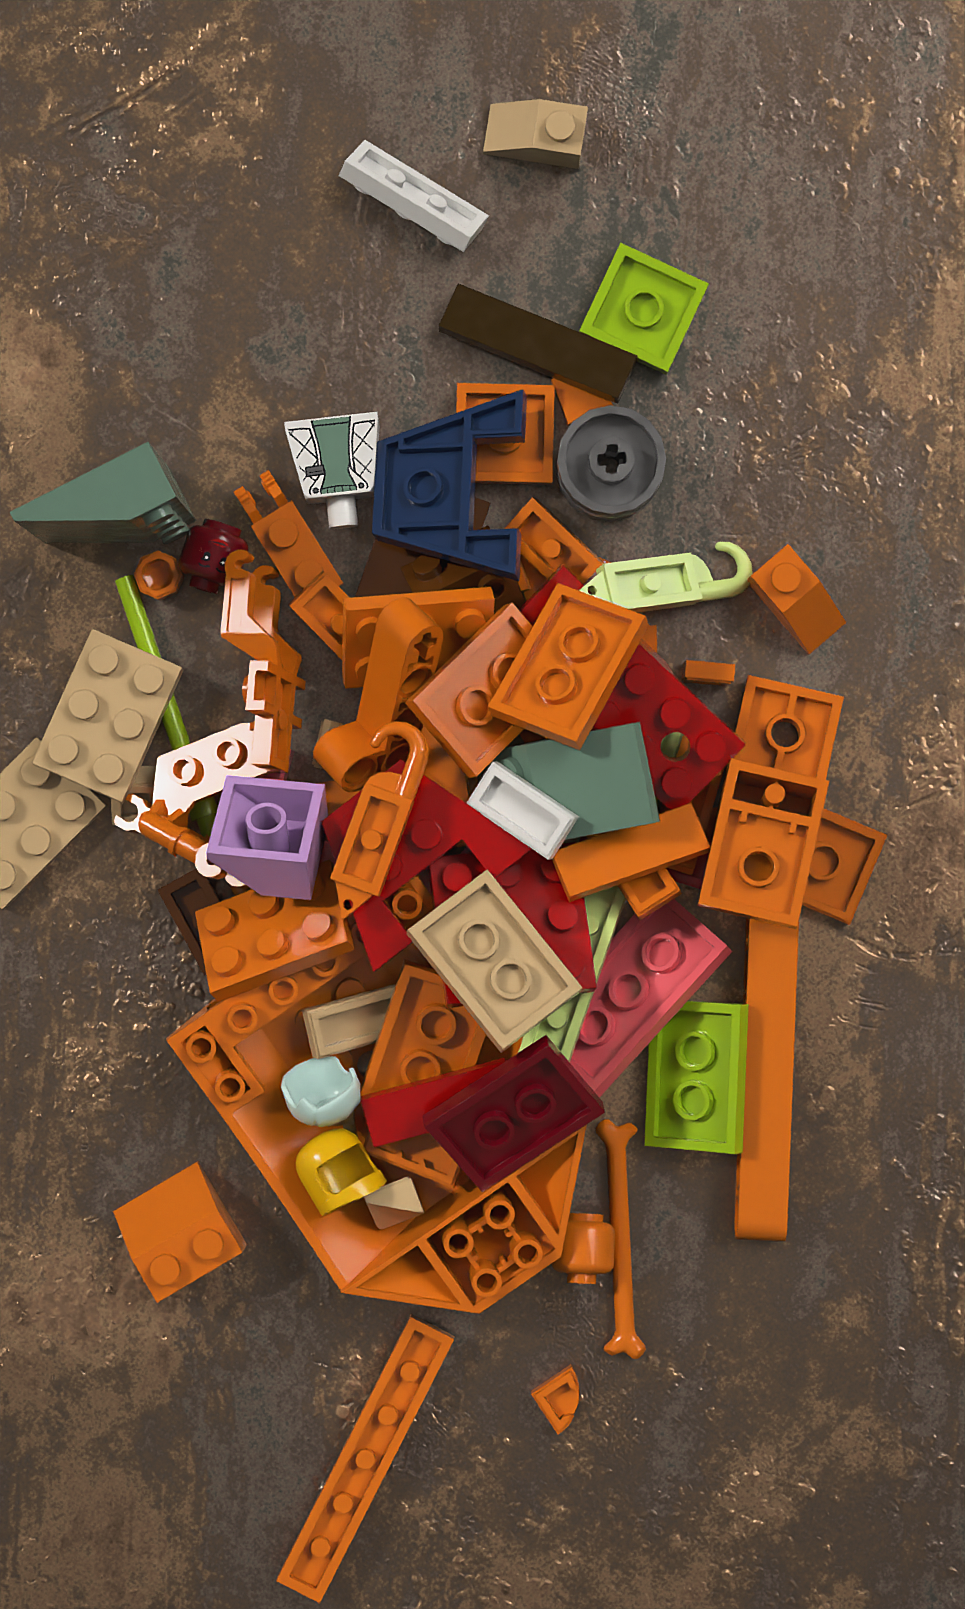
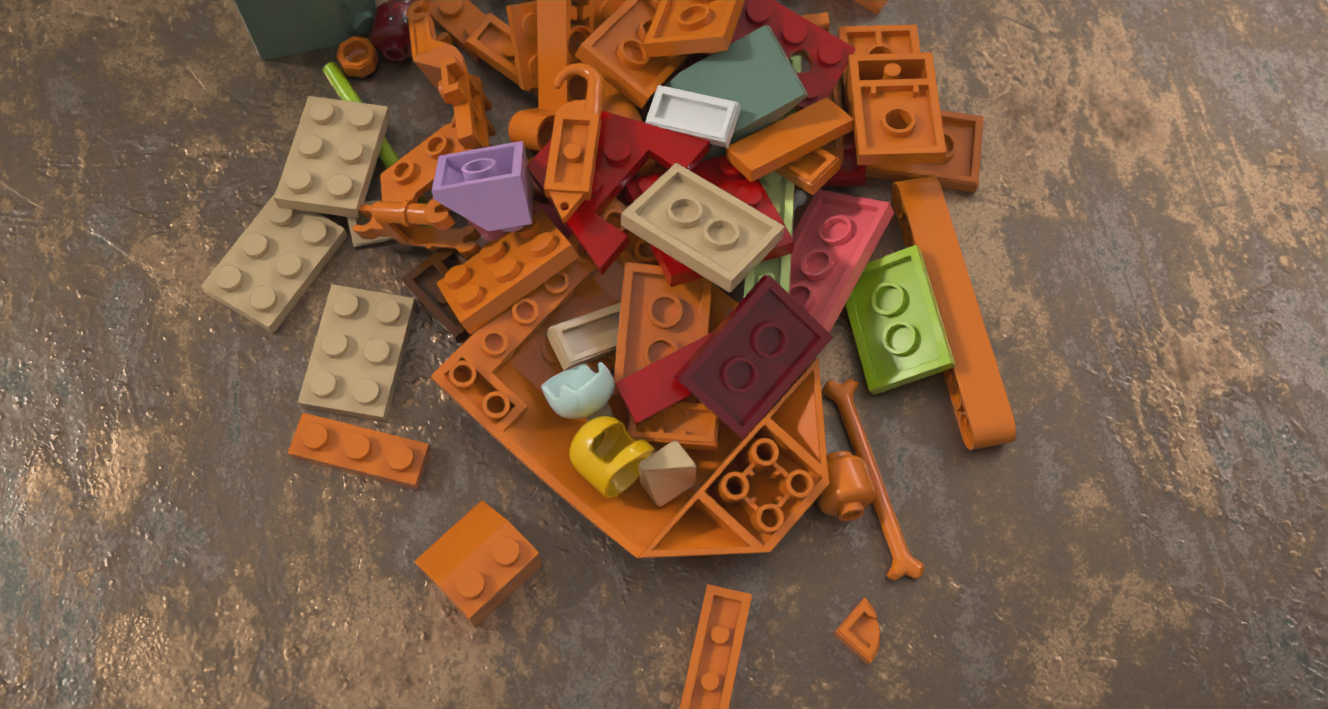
camera: 20 degrees left, 20 degrees down
none -> orange plate [288,412,431,490]
none -> tan plate [297,284,417,423]

